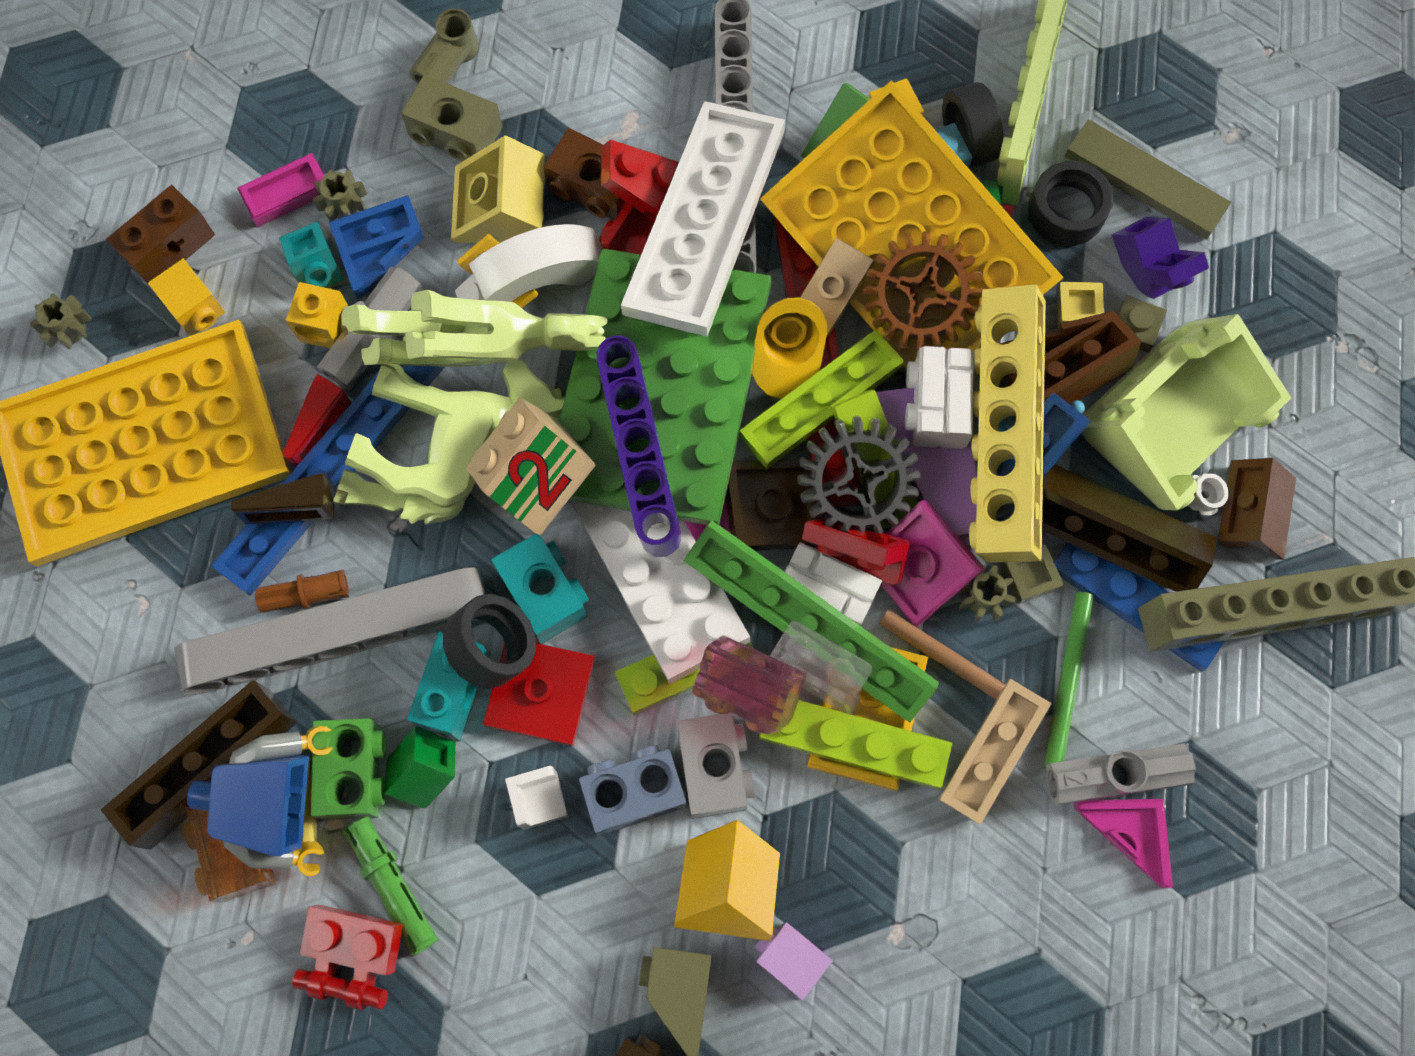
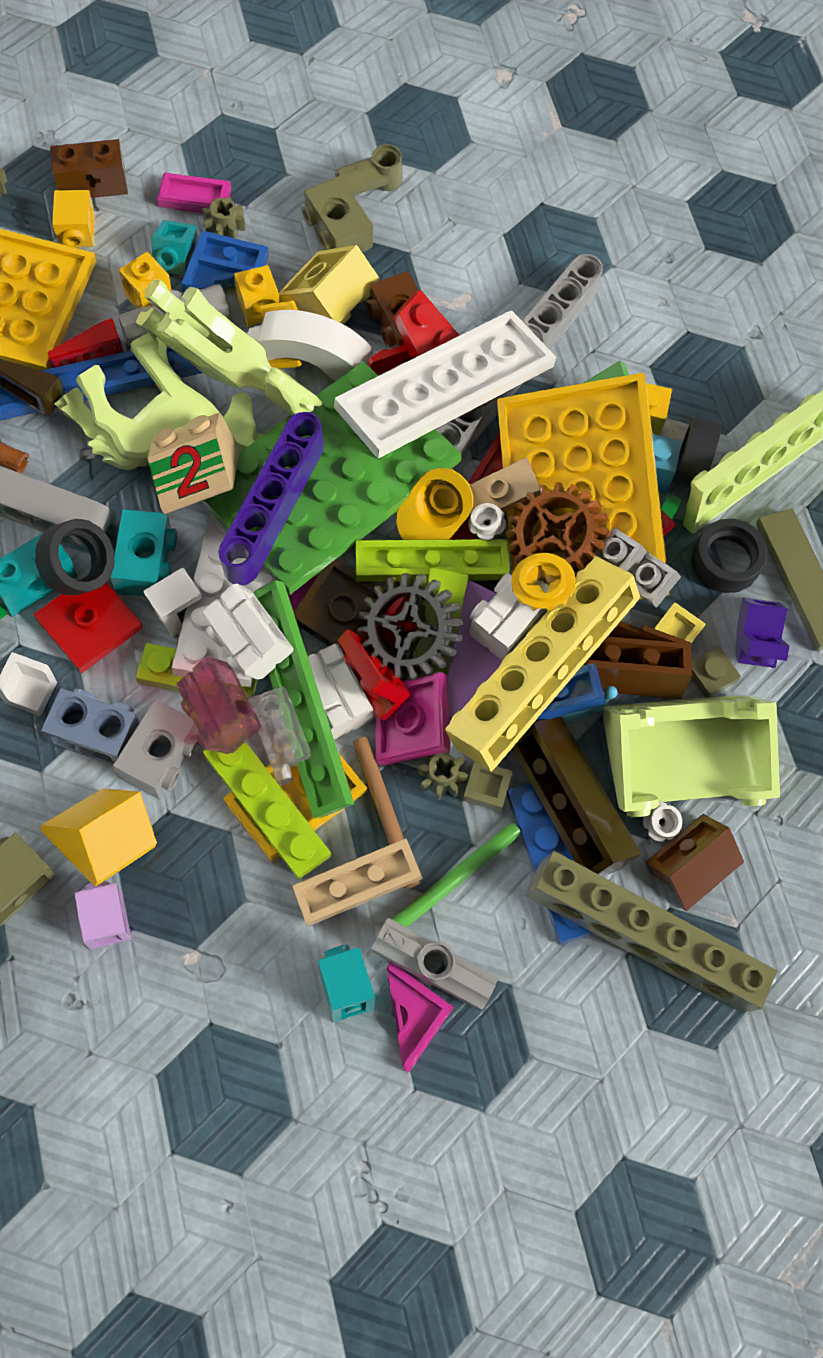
camera: 30 degrees right, 5 degrees down
none -> white panel [143,568,202,637]
none -> white brick [202,583,294,680]
none -> yellow brick [234,265,279,327]
none -> teal brick [318,945,375,1023]
none -> white plate [468,503,506,540]
none -> yellow gear [511,553,575,612]
none -> light grey slope [594,527,681,608]

